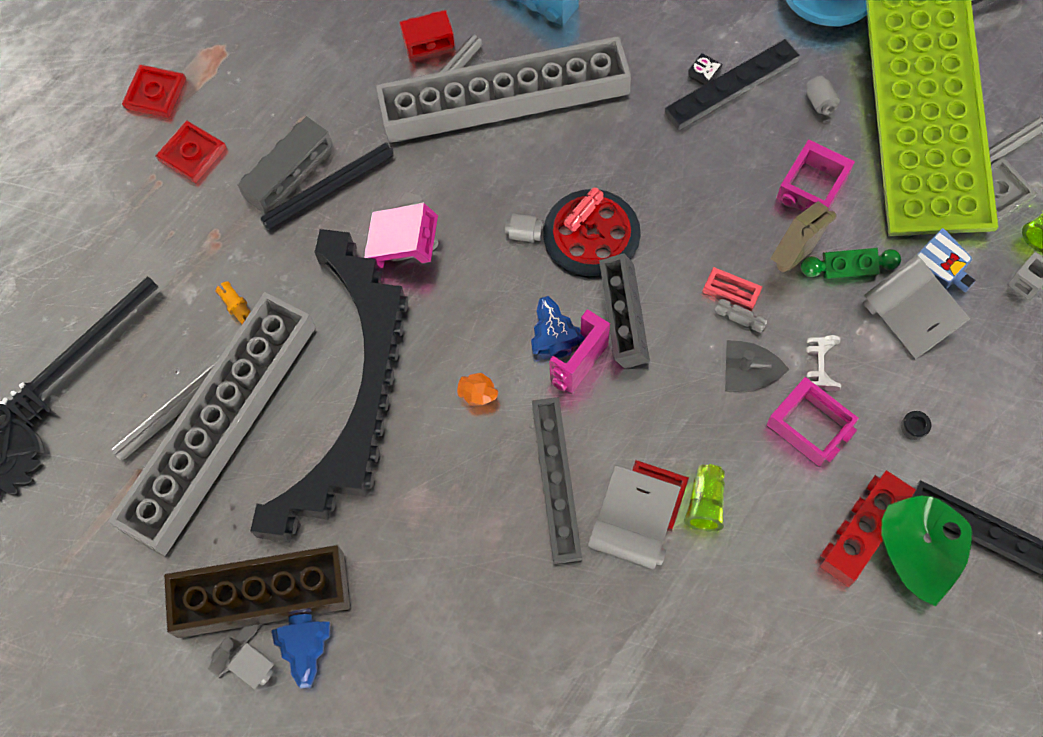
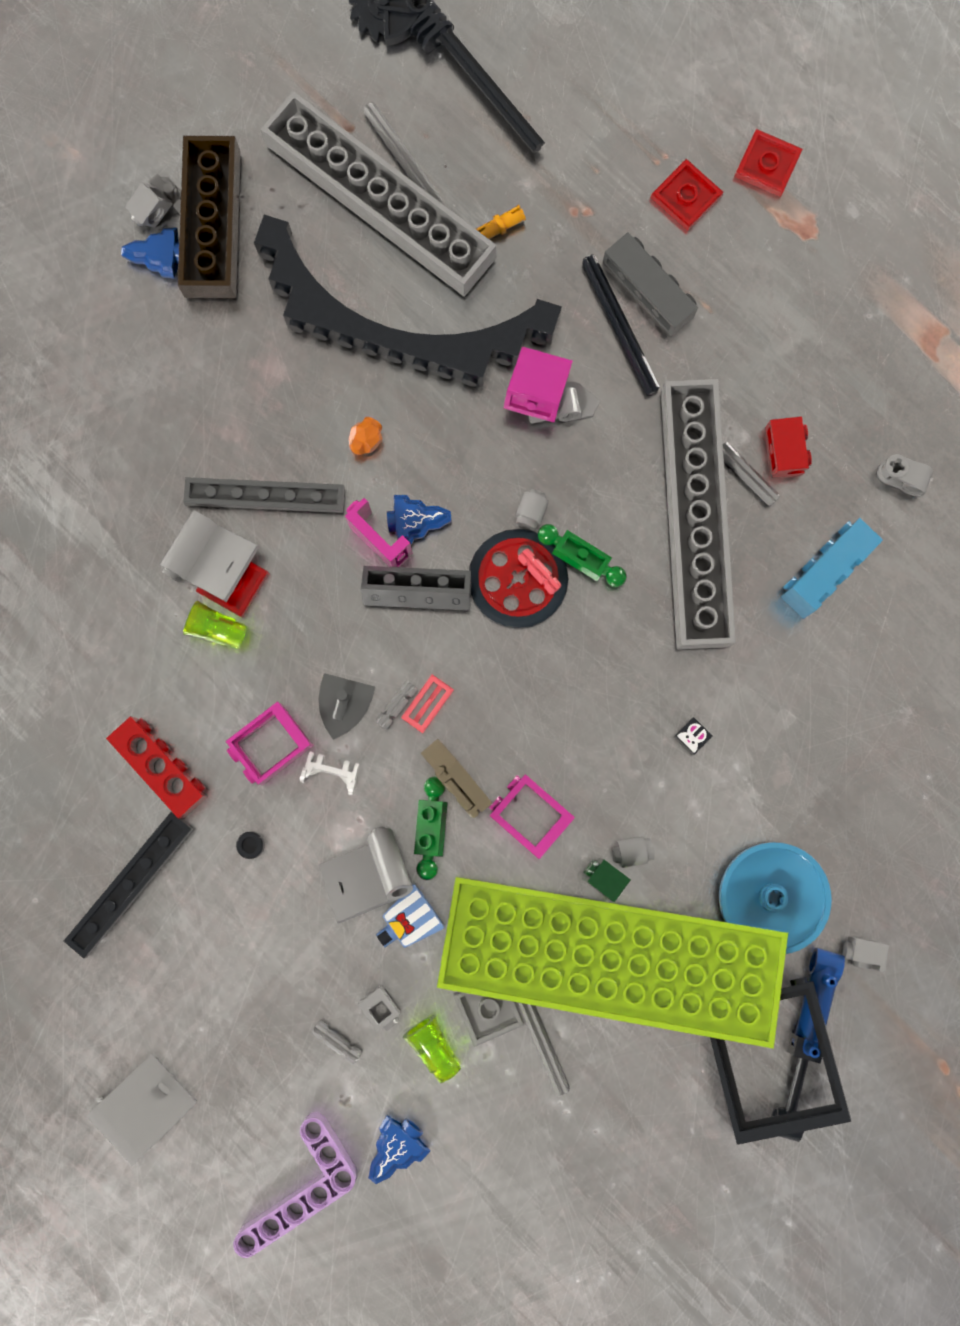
camera: 95 degrees right, 15 degrees up
black plate [665,39,800,130] -> none
green piece [881,496,972,607] -> none
none -> green plate [538,524,627,587]
none -> dark green brick [583,858,631,902]

